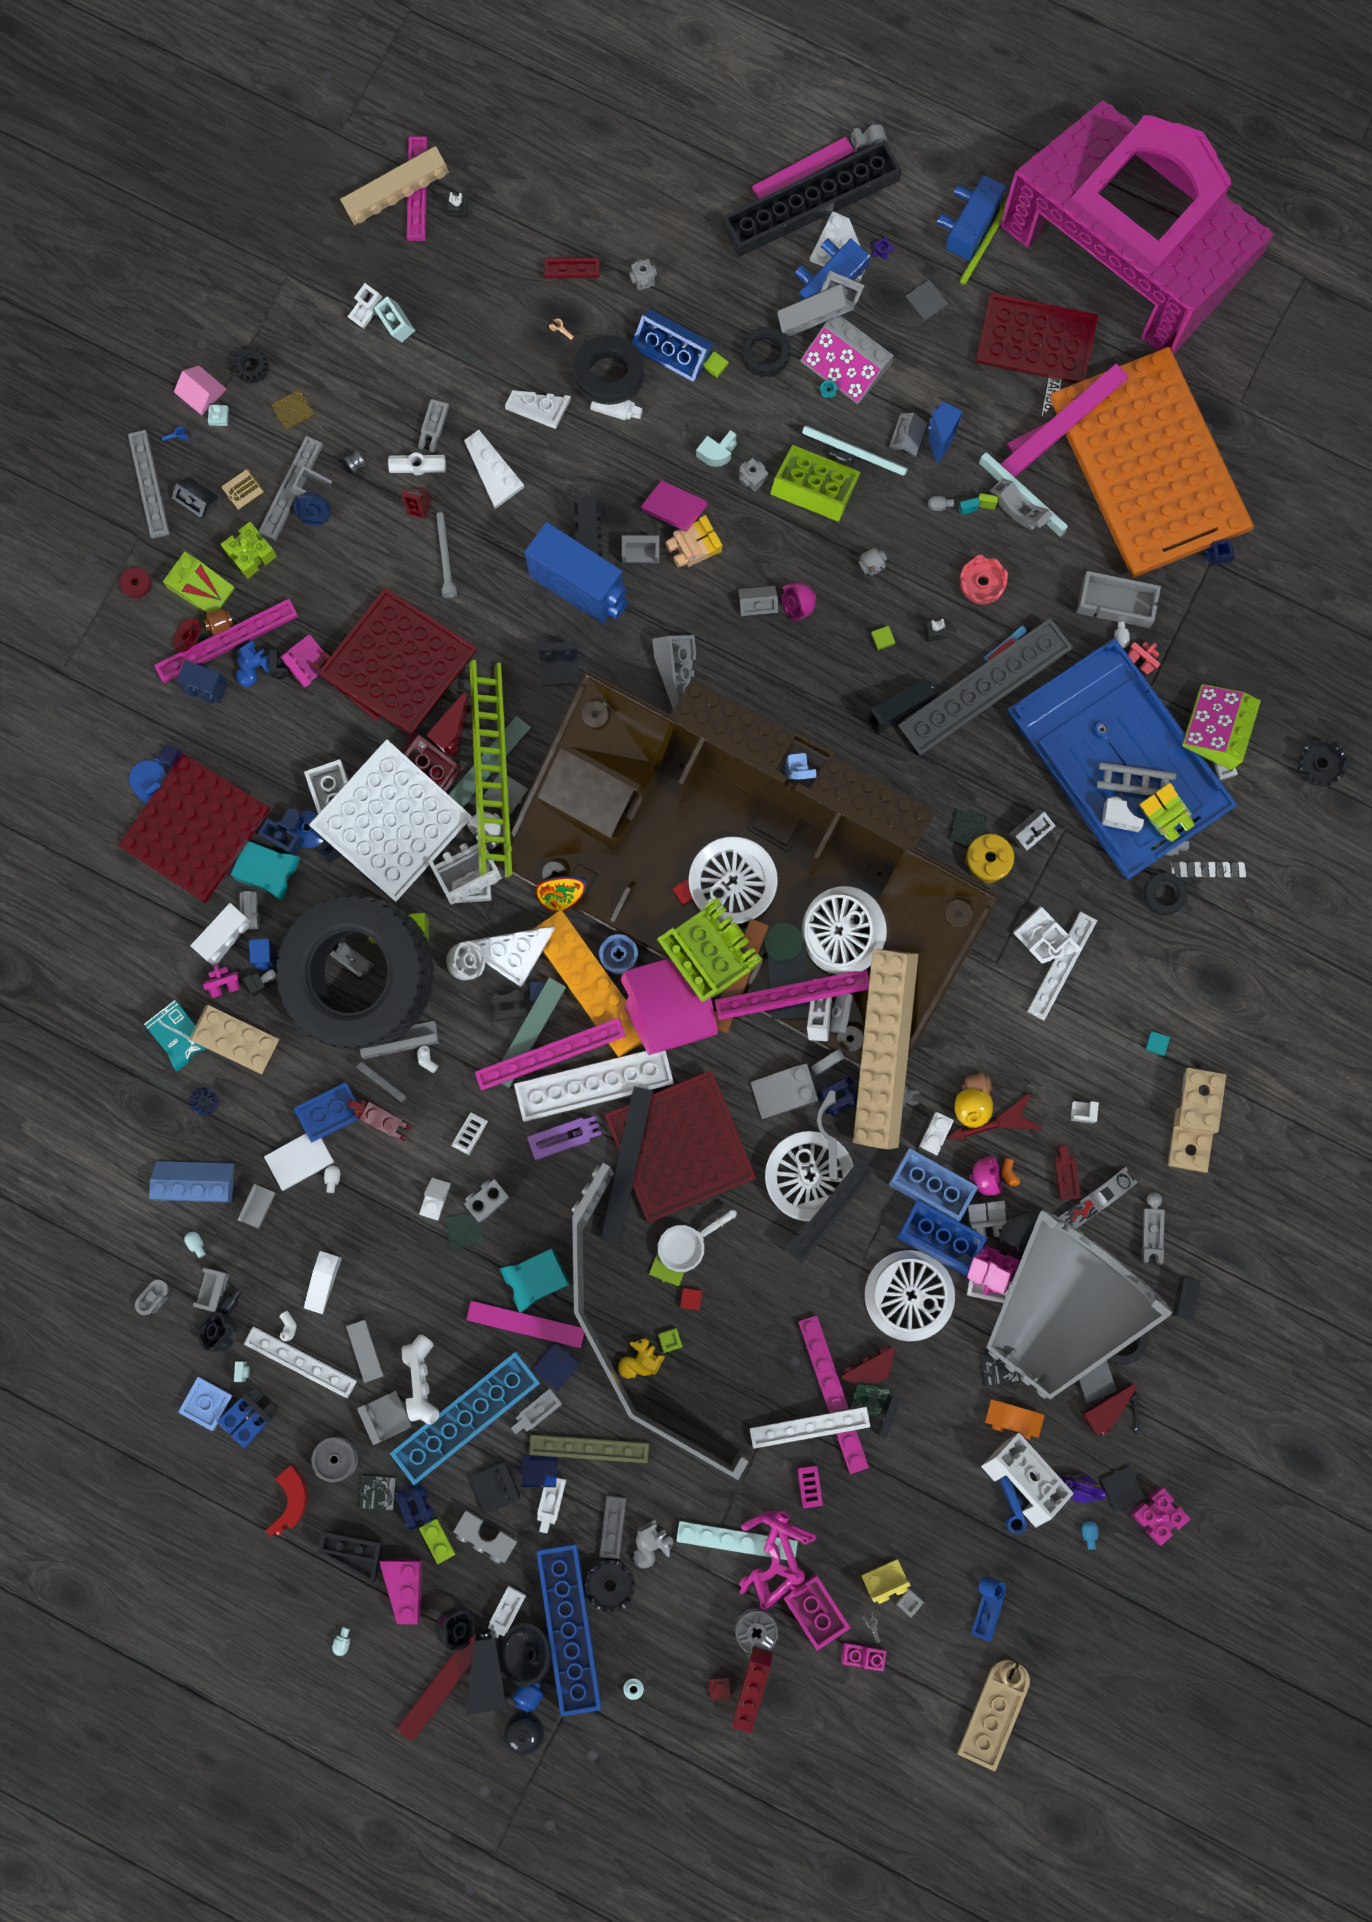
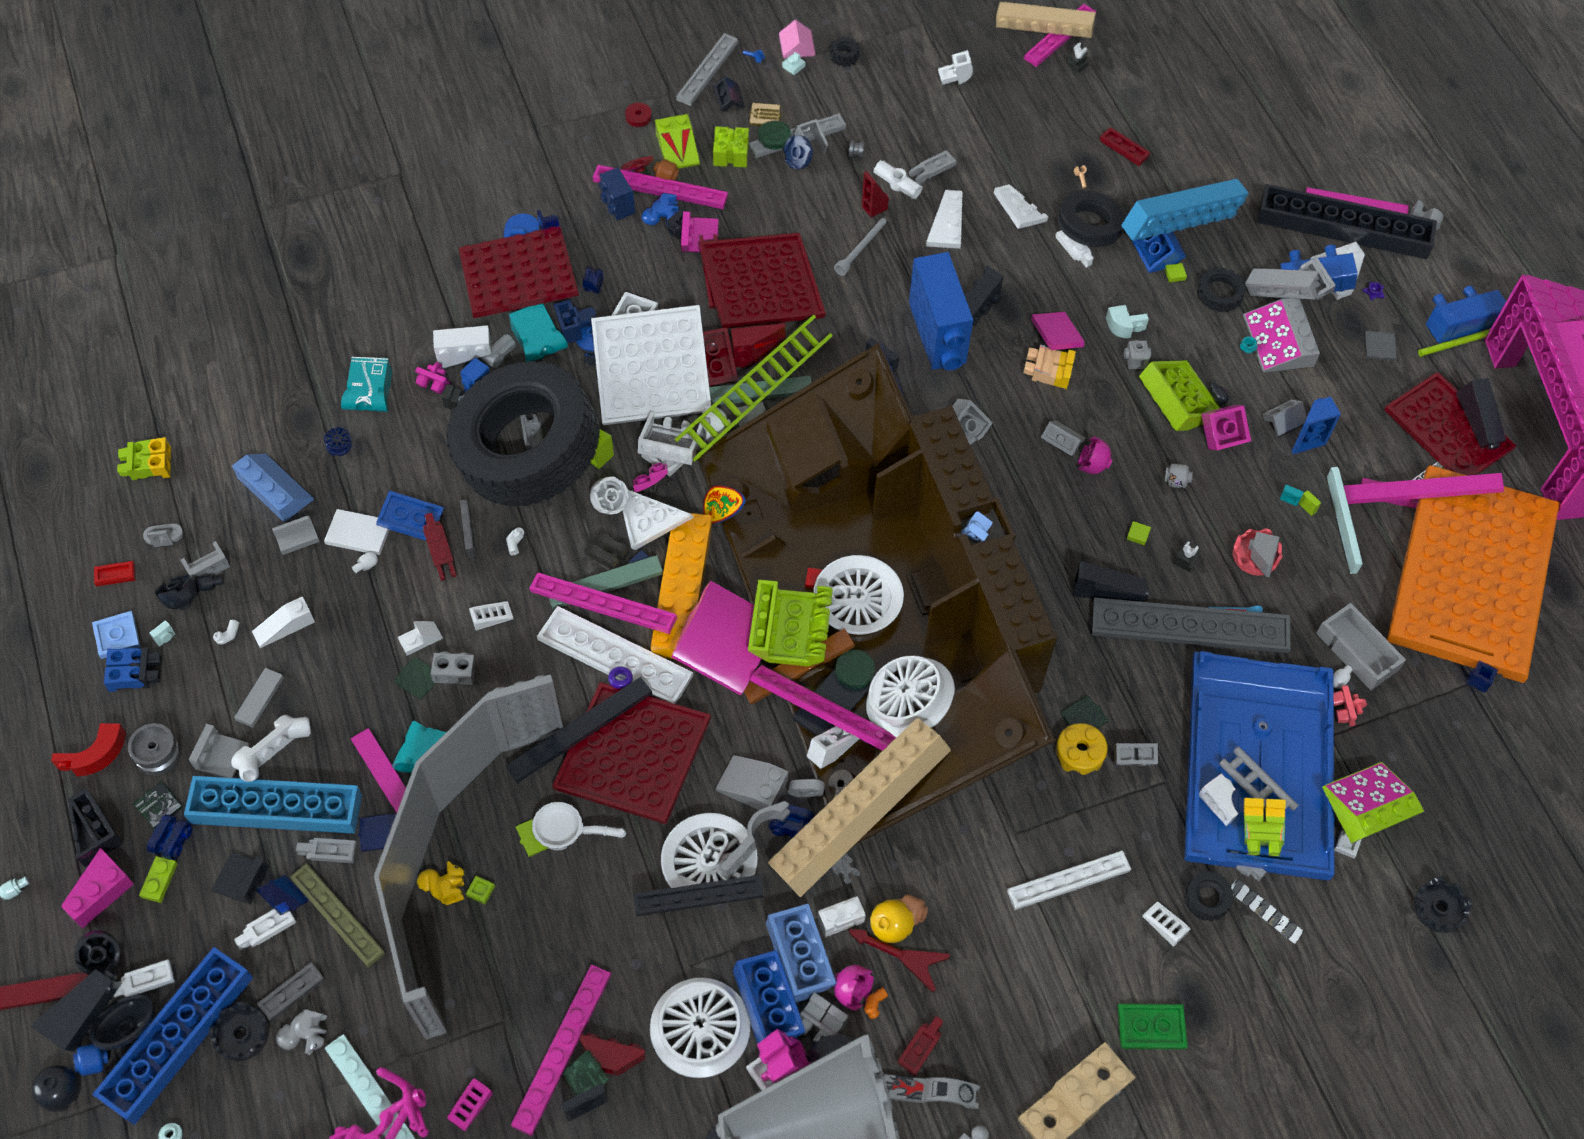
camera: 40 degrees right, 20 degrees down
light aqua cylinder [184,1232,205,1258] -> none
tan brick [189,1005,279,1074] -> none
white tile [244,1326,358,1399] -> none
clear yellow piece [271,390,314,431] -> none
light grey panel [360,1021,439,1059] -> none
light aqua brick [374,296,415,342] -> none
light grey arch [453,1509,518,1564] -> none
medium lavender hinge [527,1116,602,1161] -> none
medium blue brick [599,934,638,976] -> none
light grey panel [622,535,660,563] -> none
light grey brick [629,259,657,291] -> none
red tile [680,1288,702,1311] -> none
white plate [750,1407,871,1449] -> none
light aqua tile [802,426,908,475] -> none
light grey plate [829,994,853,1033] -> none
light grey cylinder [928,496,954,511] -> none
light grey arch [990,478,1052,530] -> none
white slope [1013,906,1082,963] -> none
white panel [1070,1101,1099,1123] -> none
teal tile [1145,1031,1170,1056] -> none
none -> red tile [94,561,136,587]
none -> hips [117,437,171,480]
none -> clear blue wheel [583,267,603,294]
none -> dark purple piece [608,666,633,689]
none -> dark pink slope [633,463,668,492]
none -> clear green tile [758,121,791,150]
none -> green tile [1117,1004,1188,1050]
none -> dark azure brick [1121,179,1249,241]
none -> white slope [1143,902,1190,947]
none -> dark pink brick [1201,405,1251,450]
none -> light grey slope [1248,532,1279,577]
none -> black slope [1456,378,1506,450]

